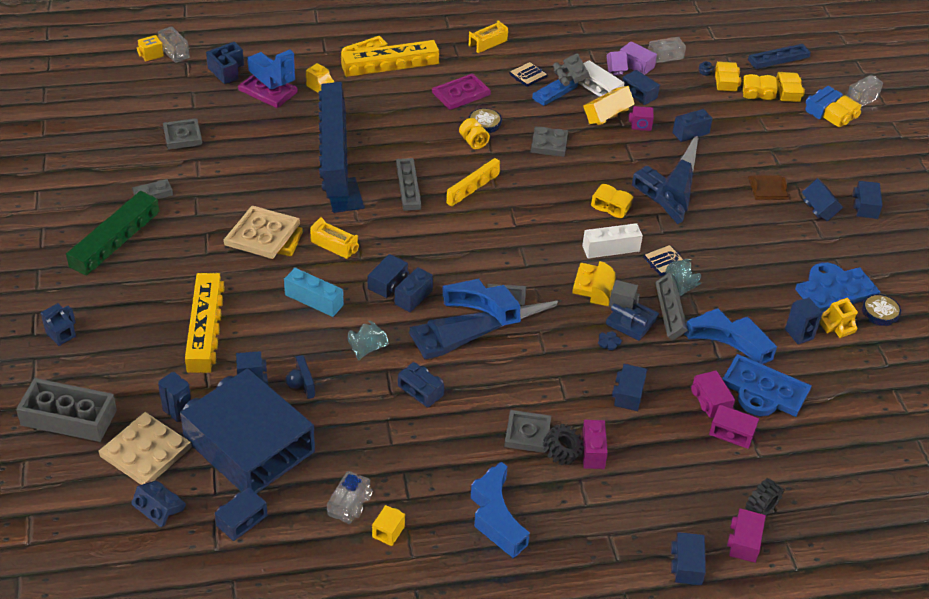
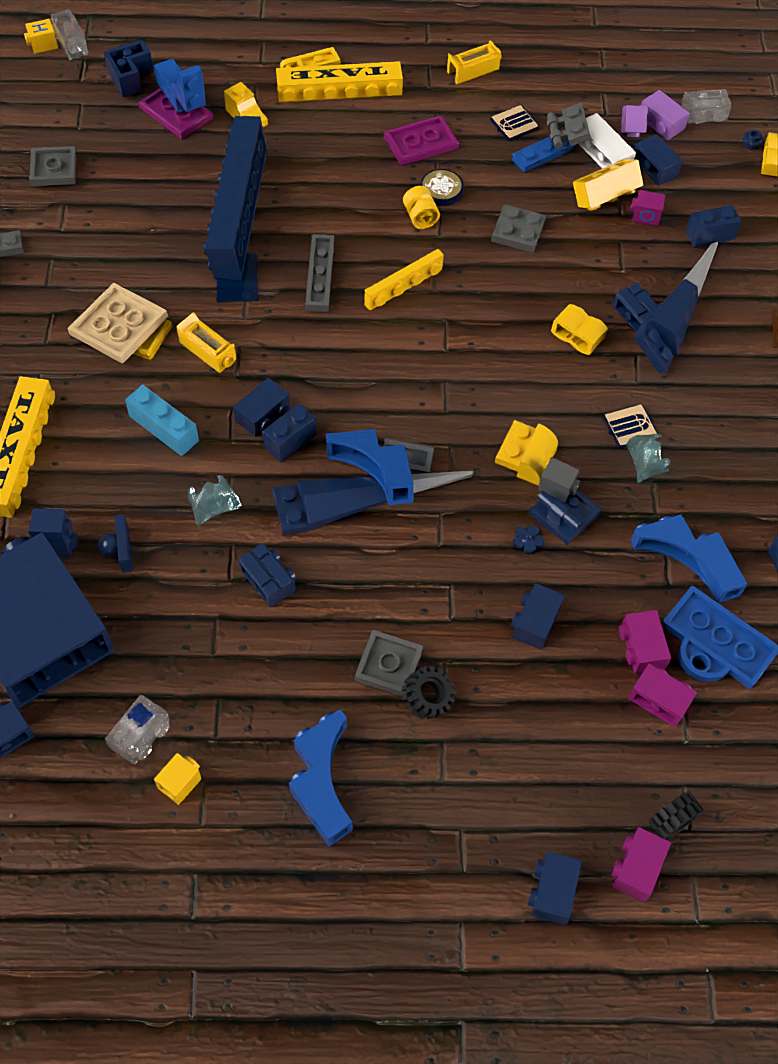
camera: 10 degrees right, 15 degrees up
magenta brick [581,420,608,469] -> none
white brick [582,223,643,258] -> none
dark grey plate [655,272,688,340] -> none

